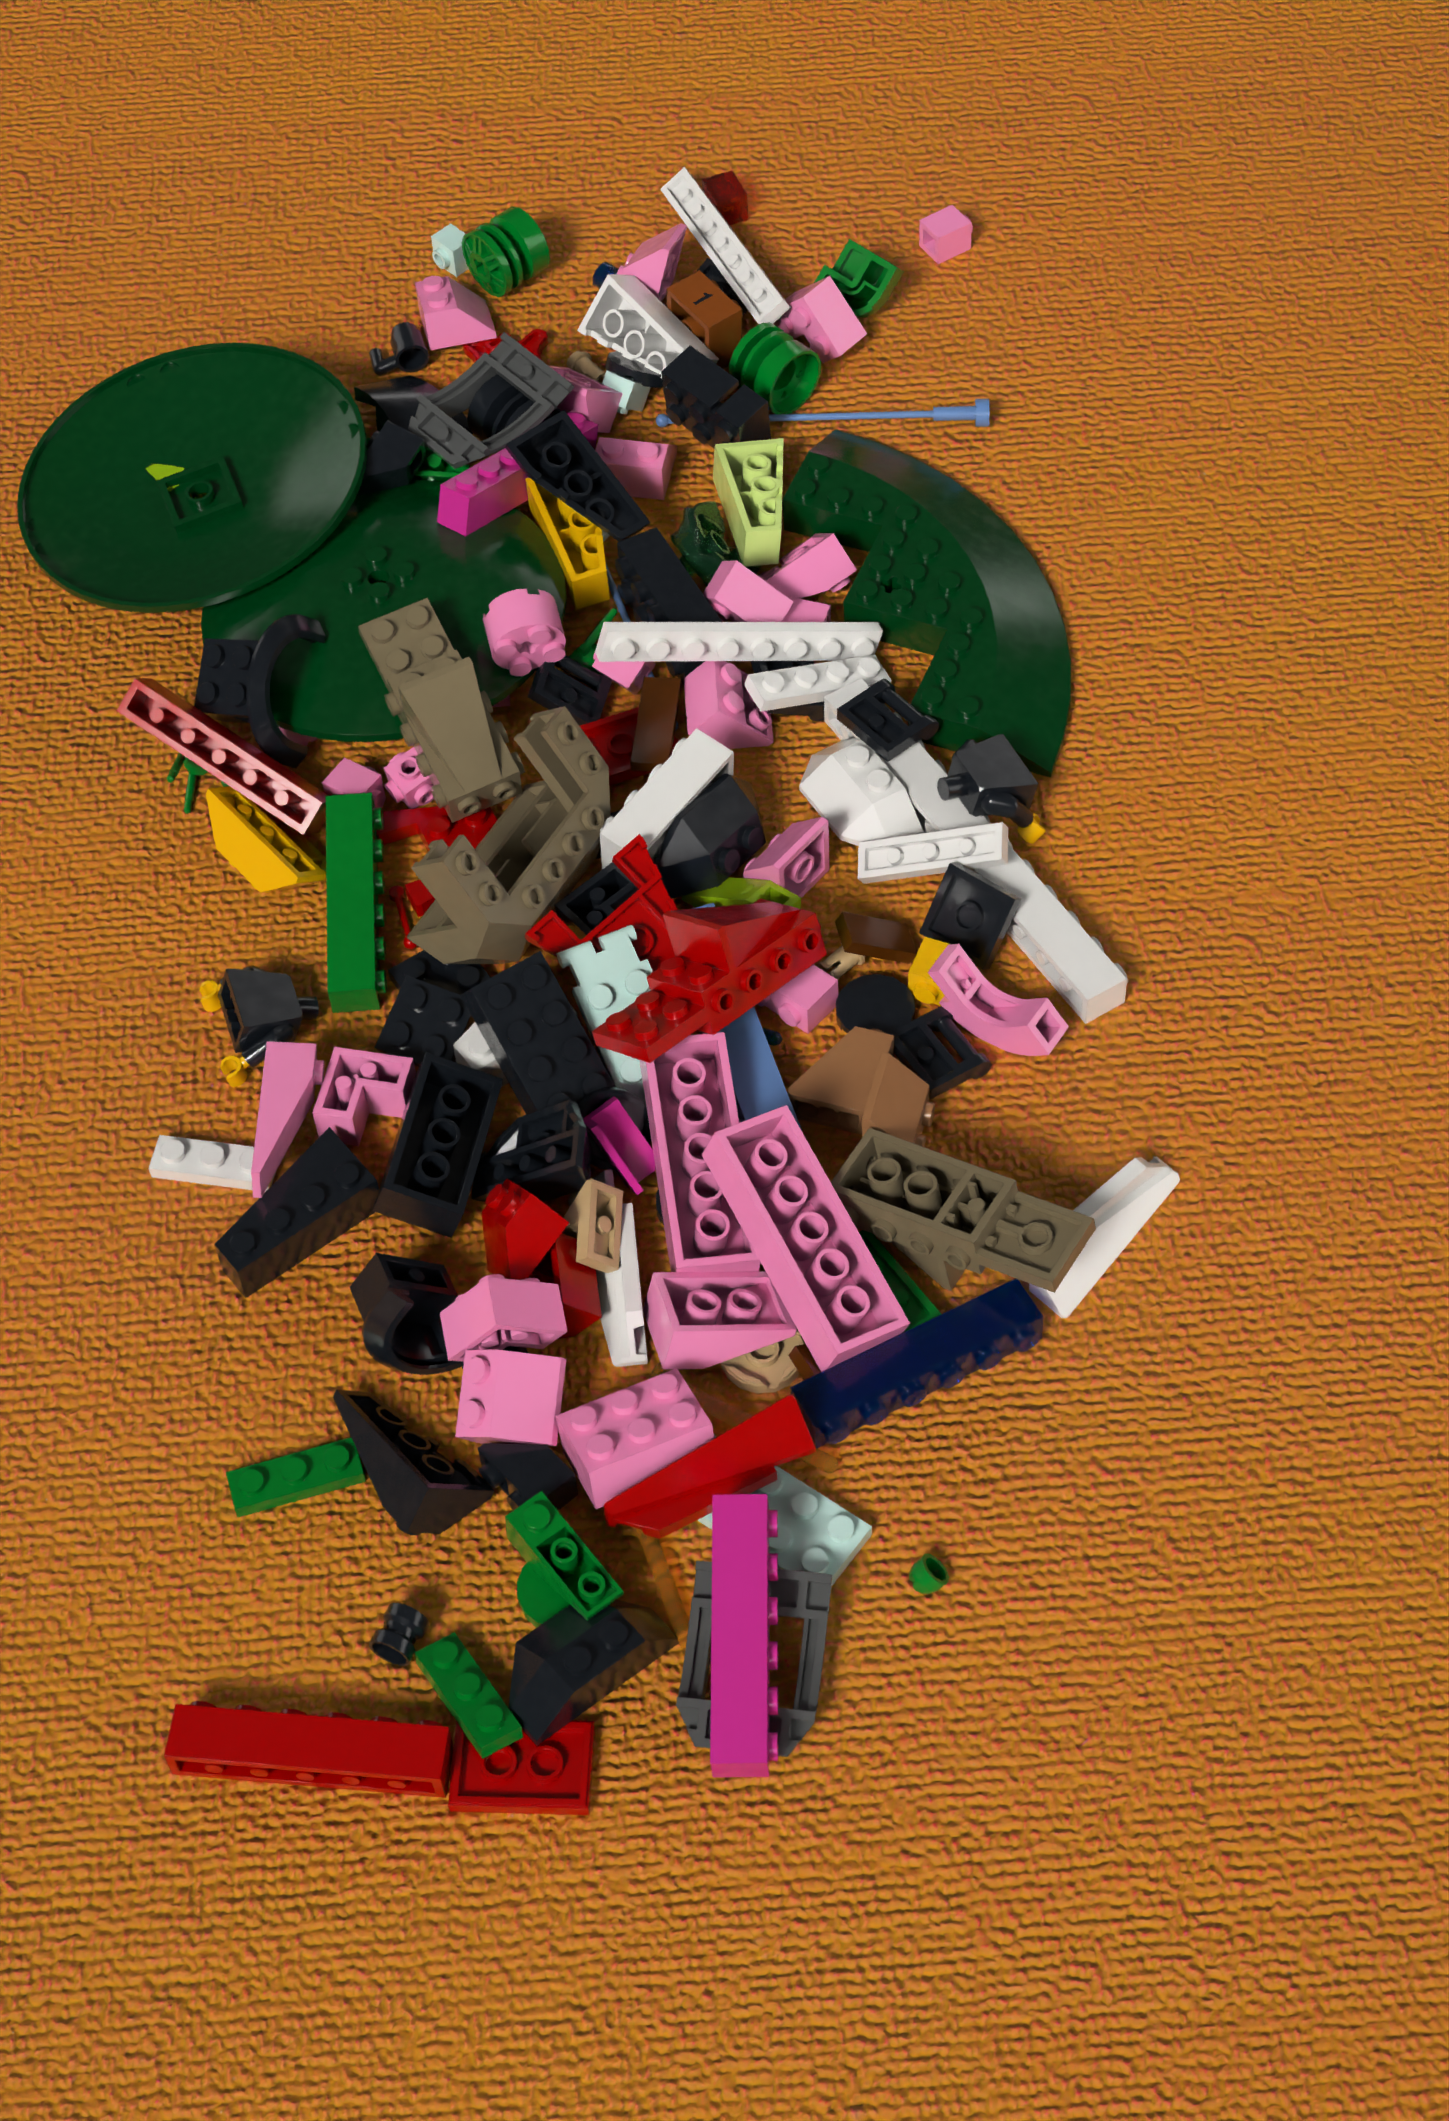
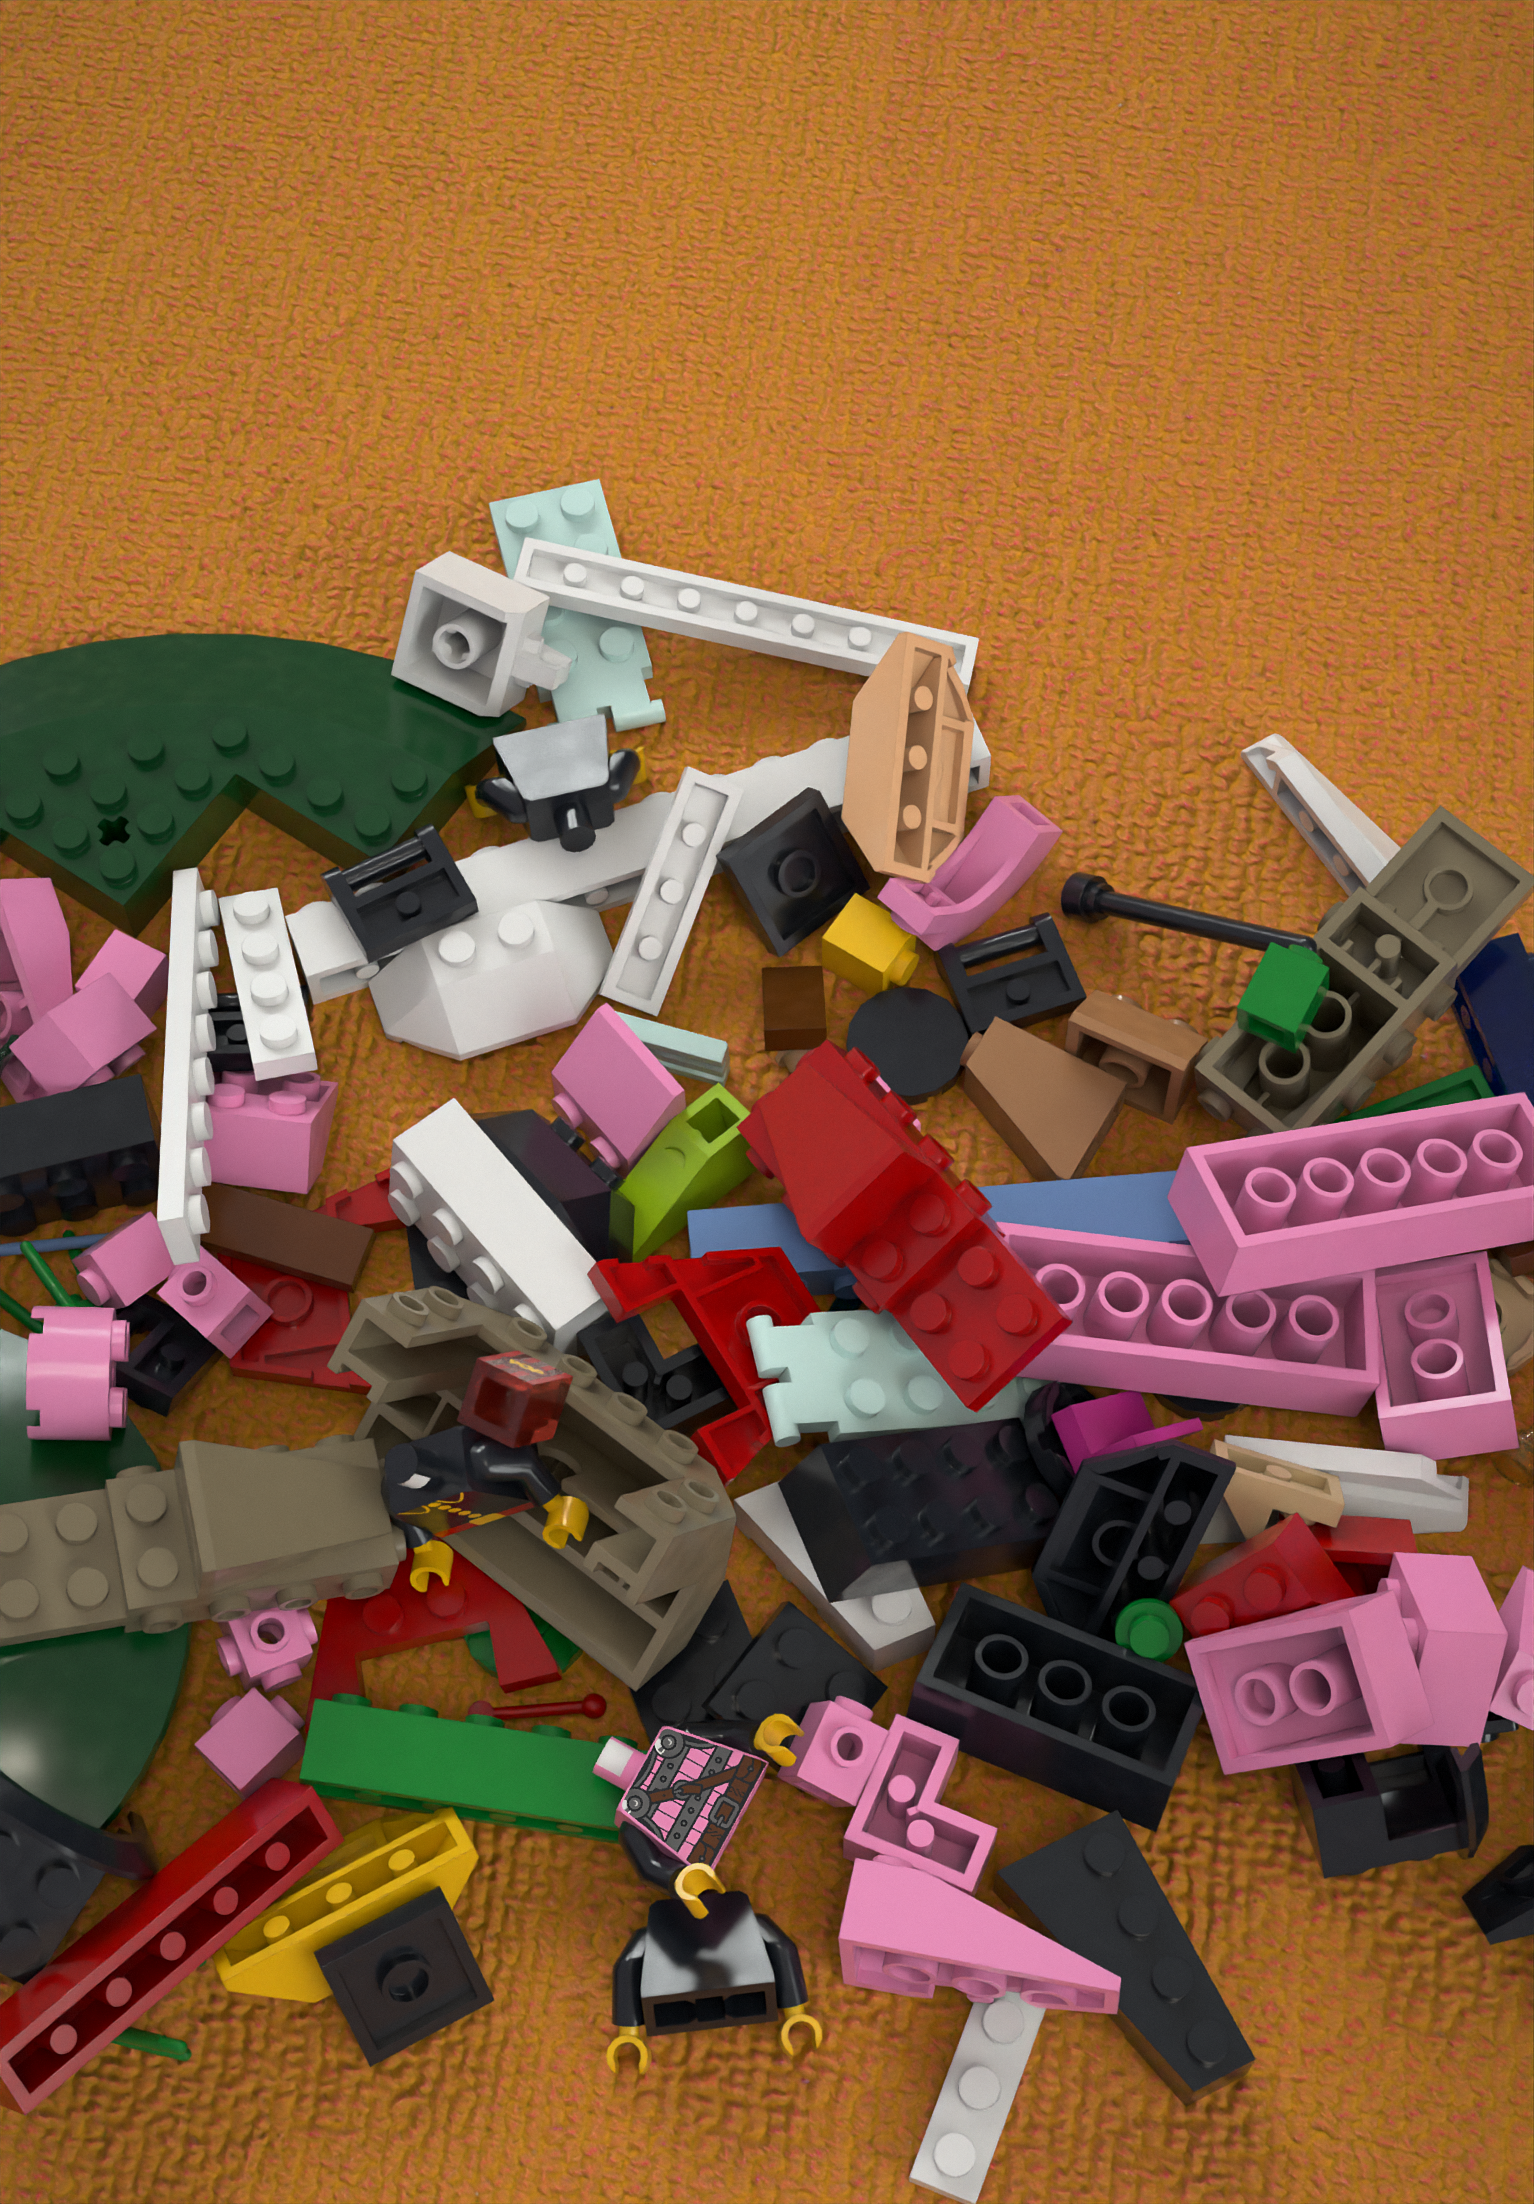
camera: 80 degrees left, 10 degrees up
none -> bright pink brick [157,1245,274,1359]
none -> black plate [313,1886,495,2067]
none -> black torso [380,1426,589,1592]
none -> white hinge [391,551,573,717]
none -> clear red brick [457,1350,573,1448]
none -> light aqua hinge [489,479,666,733]
none -> white plate [513,537,979,696]
none -> torso [592,1714,805,1919]
none -> light aqua tile [615,1011,730,1087]
none -> bright pink brick [777,1696,889,1807]
none -> light nougat wedge [841,632,974,884]
none -> black piece [1061,872,1317,953]
none -> green plate [1115,1598,1183,1663]
none -> bright pink slope [1184,1590,1435,1775]
none -> green brick [1237,942,1329,1054]

